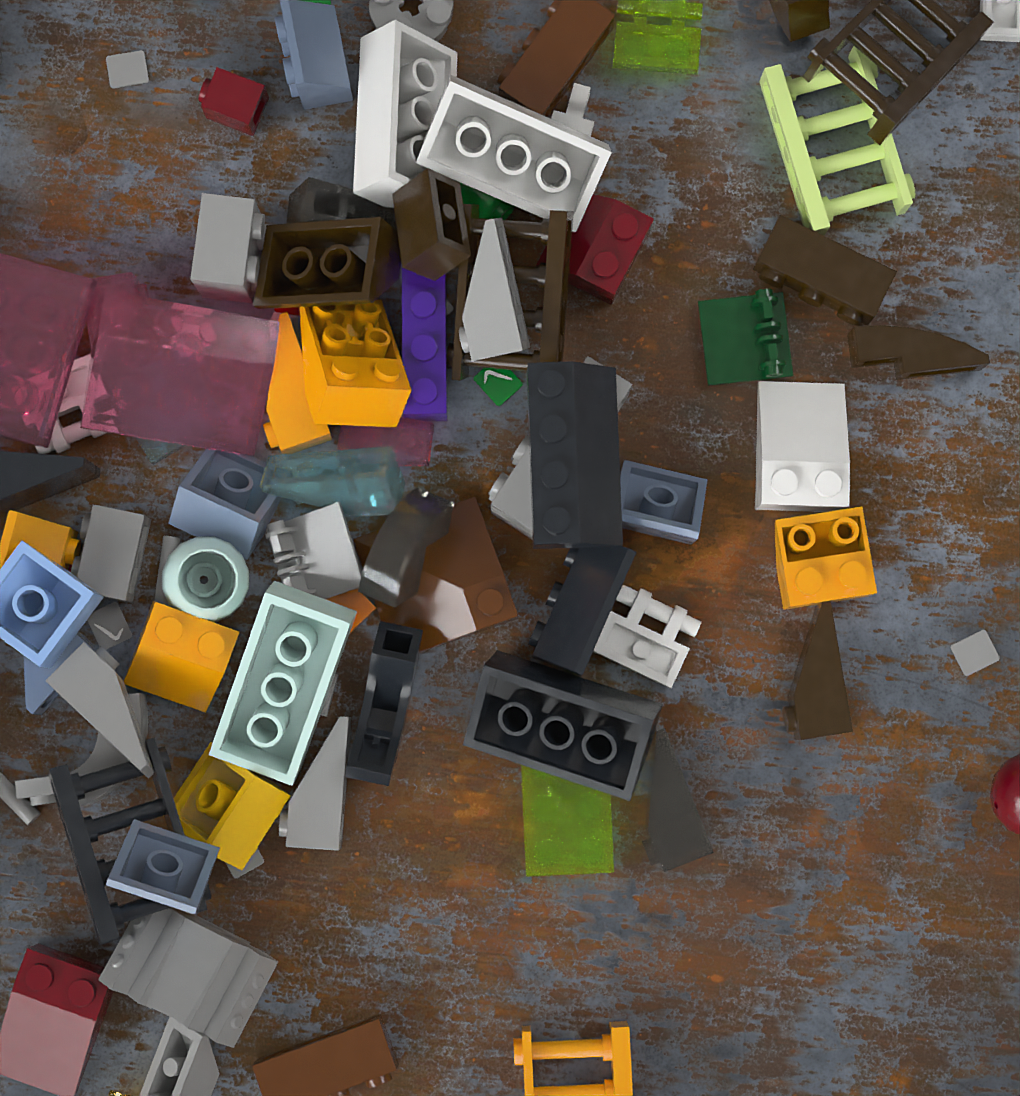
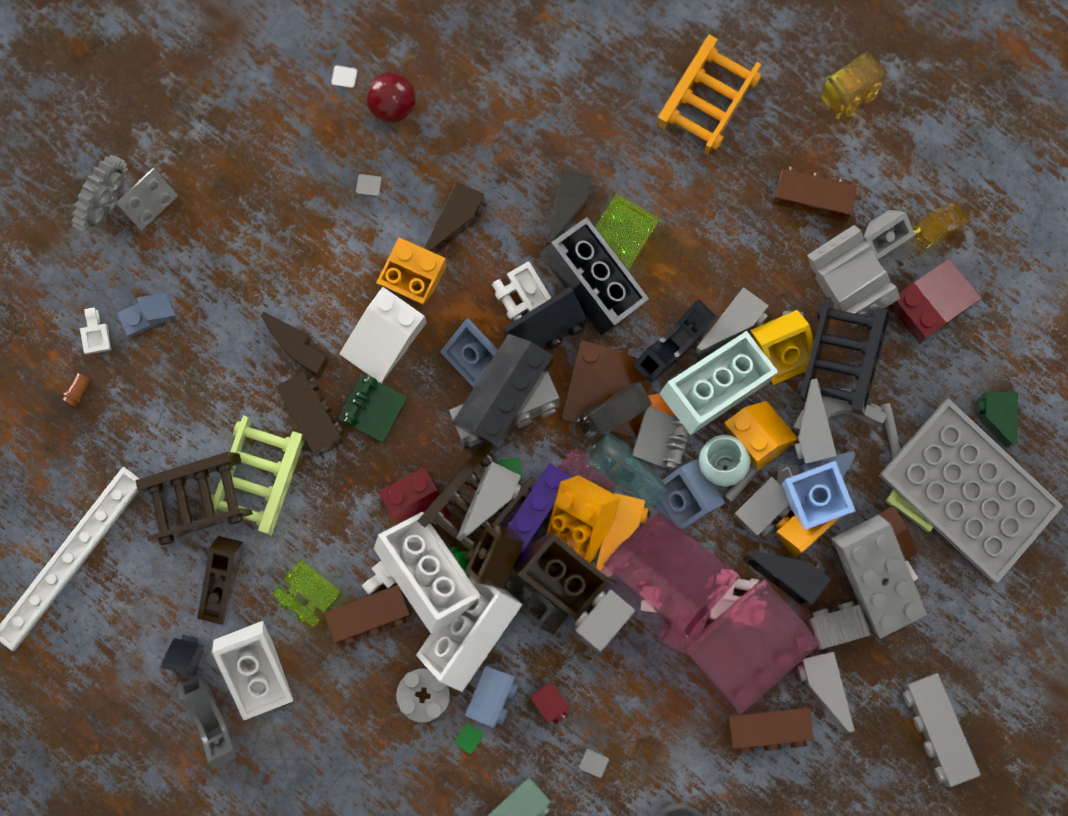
camera: 140 degrees left, 5 degrees down
sand blue slope [106,819,220,915] -> none

